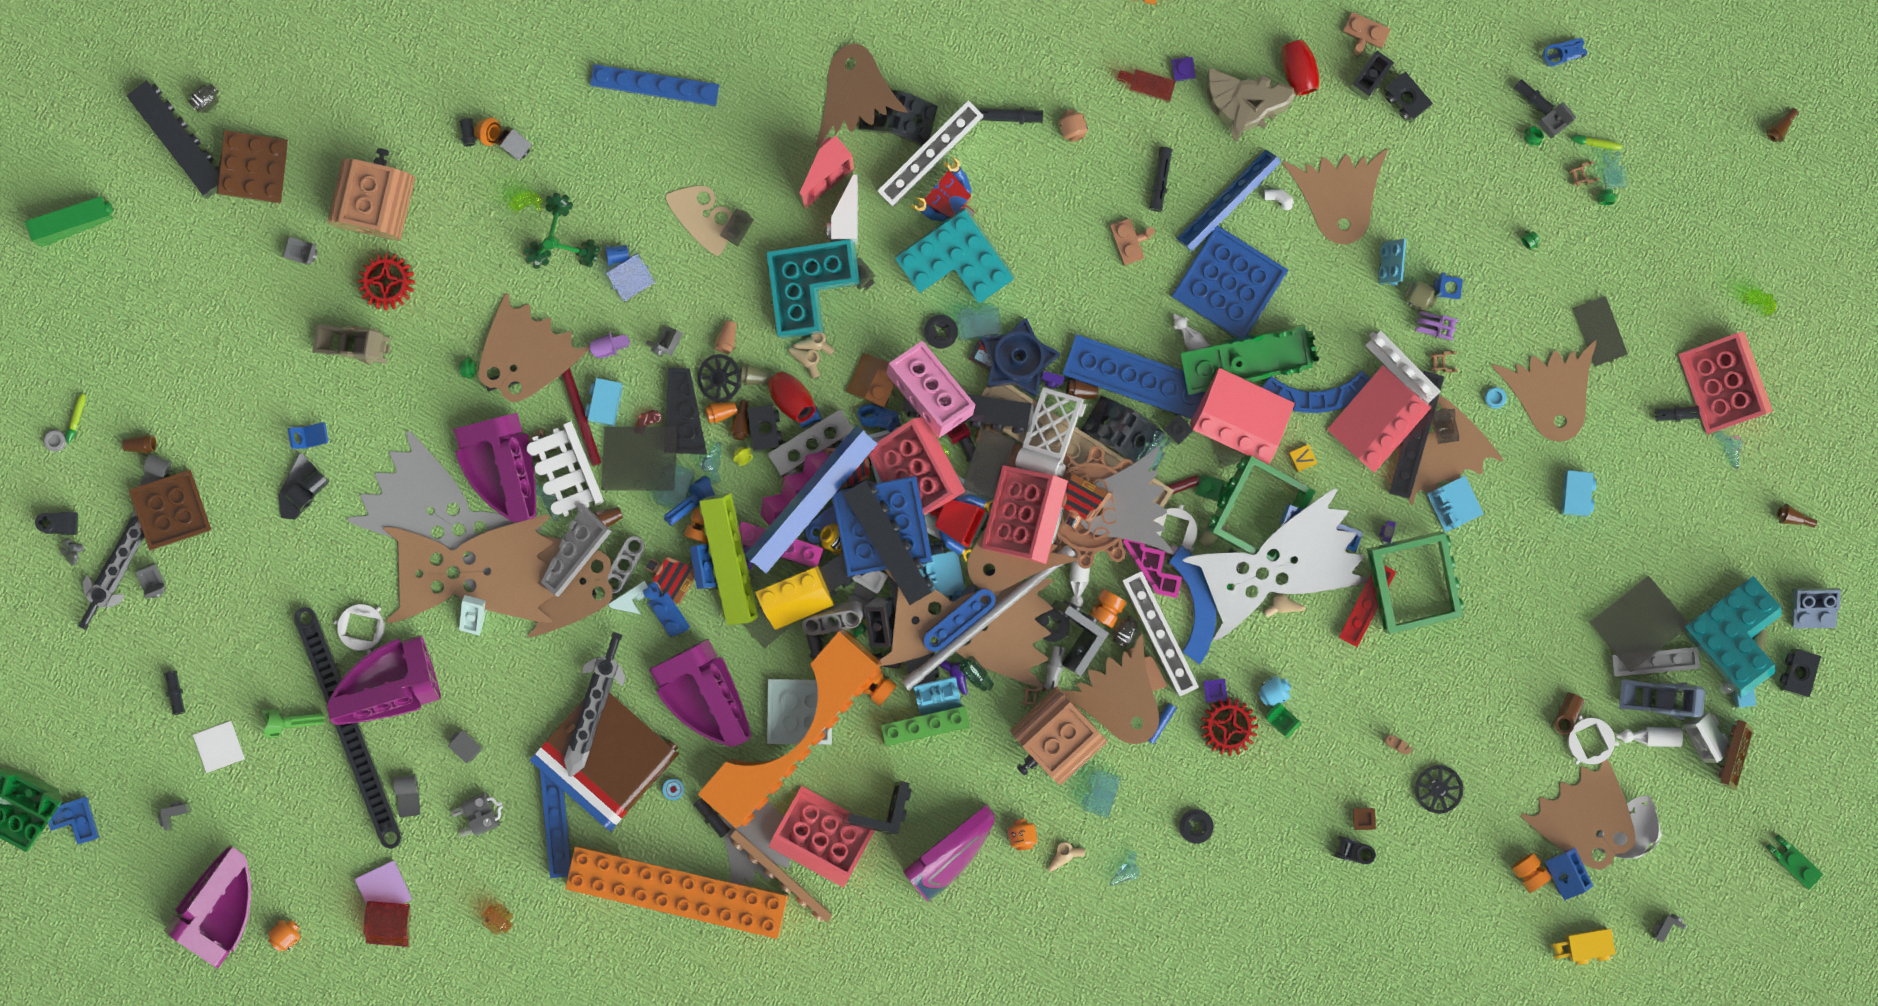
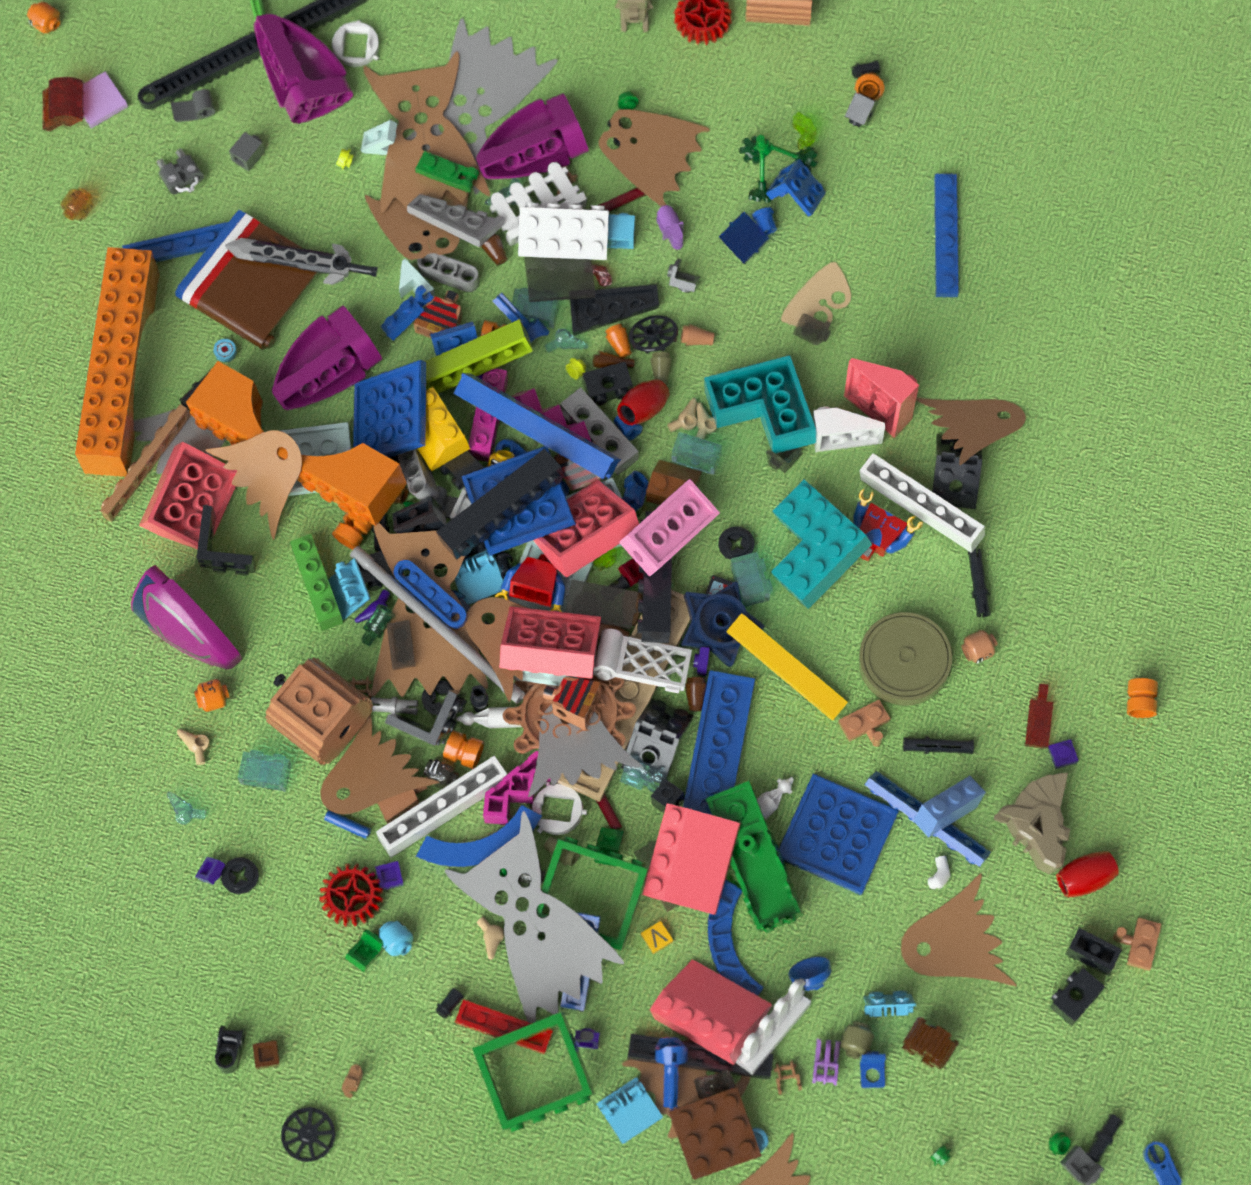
camera: 85 degrees right, 15 degrees down
none -> dark purple plate [195,857,225,885]
none -> piece [205,430,302,540]
none -> neon yellow plate [336,149,353,169]
none -> blue tile [353,360,426,458]
none -> clear smoke plate [386,620,416,670]
none -> green plate [415,151,480,192]
none -> black pin [435,988,464,1019]
none -> black pin [470,685,489,713]
none -> white bracket [518,202,609,260]
none -> blue piece [655,1037,688,1109]
none -> reddish brown plate [668,1086,762,1180]
none -> clear light blue brick [672,432,722,475]
none -> yellow tile [726,613,848,721]
none -> blue bracket [766,159,826,216]
none -> blue piece [788,957,832,991]
none -> olive brick [859,612,952,706]
none -> reddish brown brick [902,1017,959,1069]
none -> medium blue brick [913,776,986,837]

